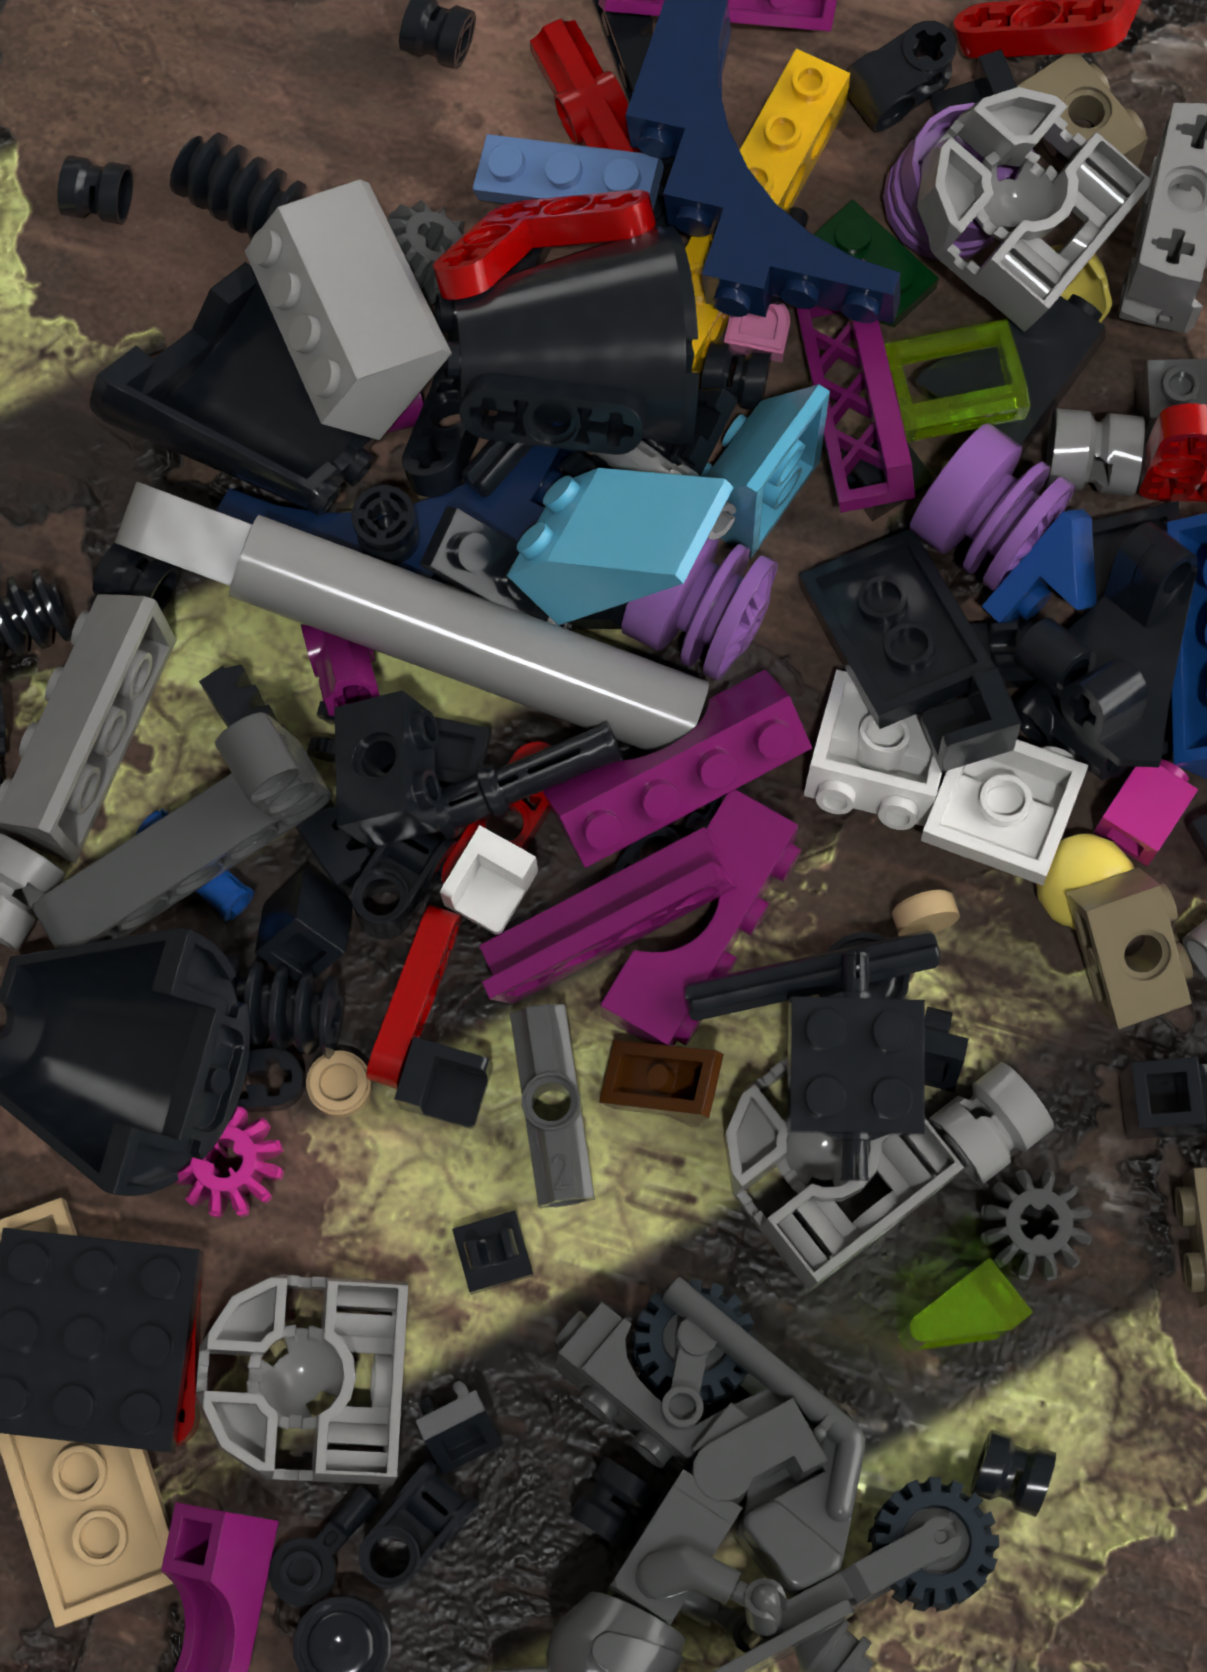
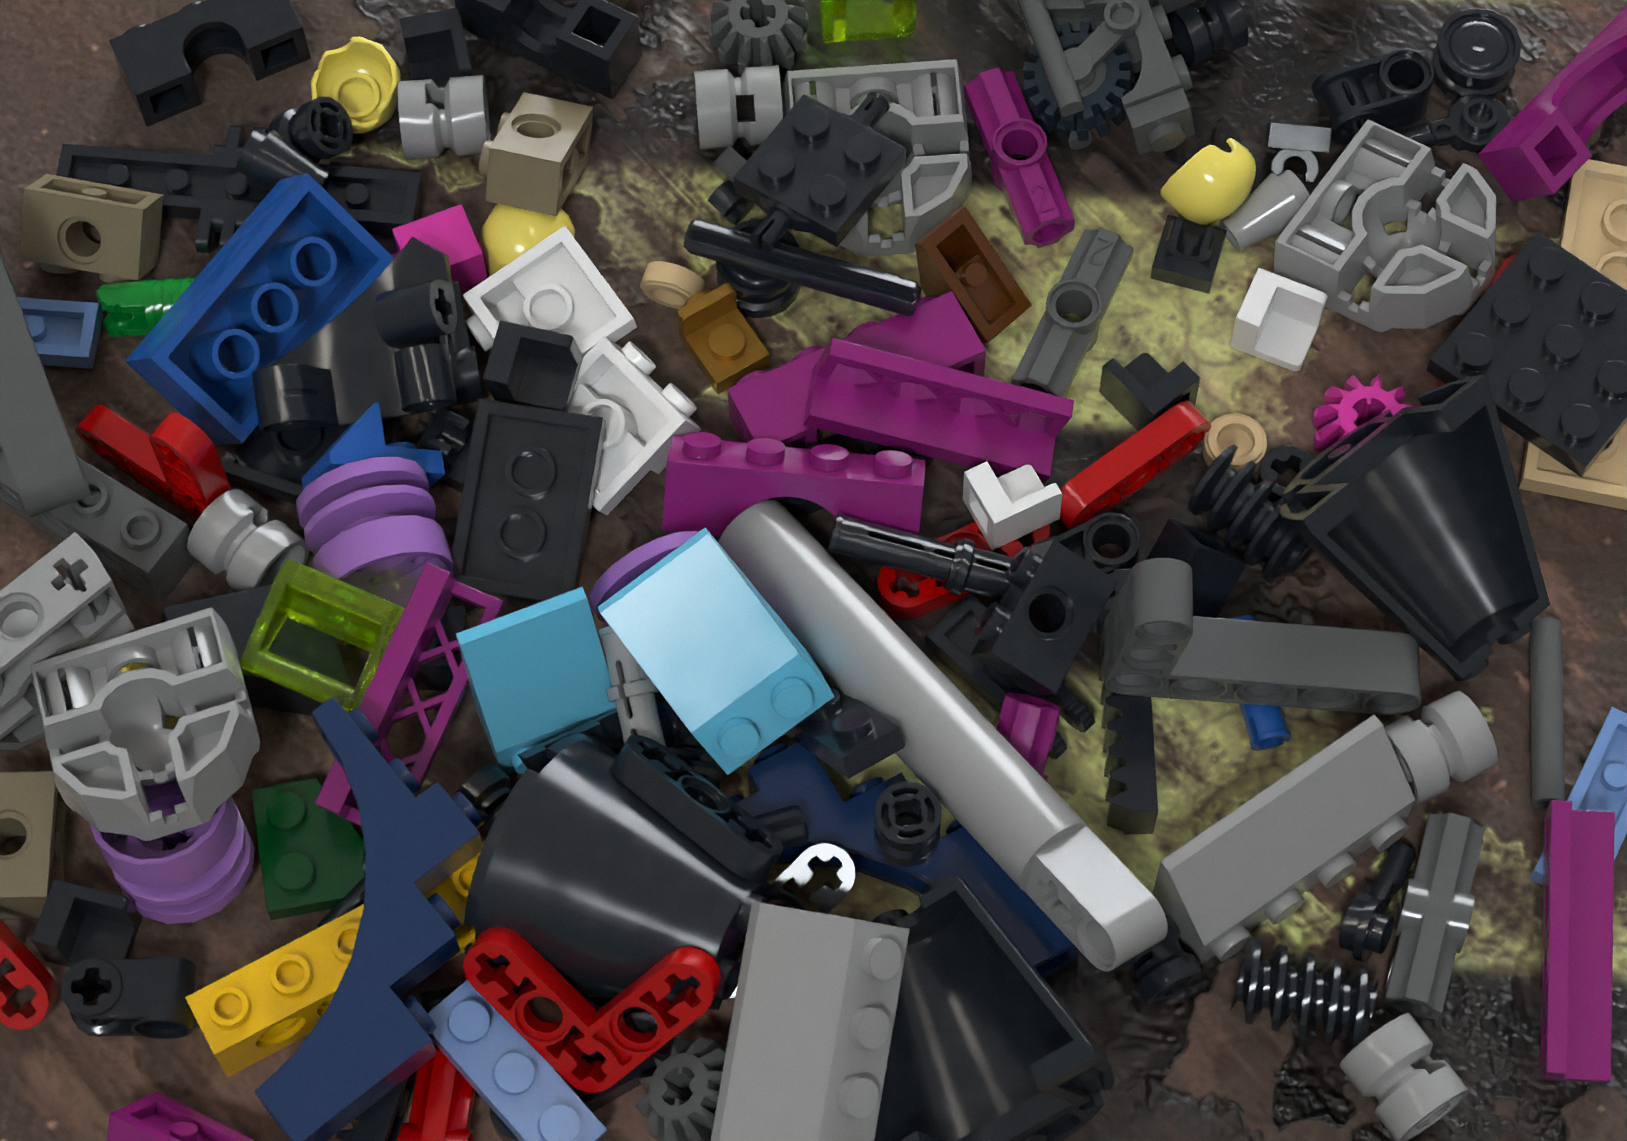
camera: 150 degrees left, 10 degrees down
none -> pearl gold bracket [677,283,770,395]
none -> magenta piece [964,67,1075,248]
none -> light yellow hair [1161,138,1256,224]
none -> light grey cone [1220,170,1310,252]
none -> white panel [1230,268,1328,372]

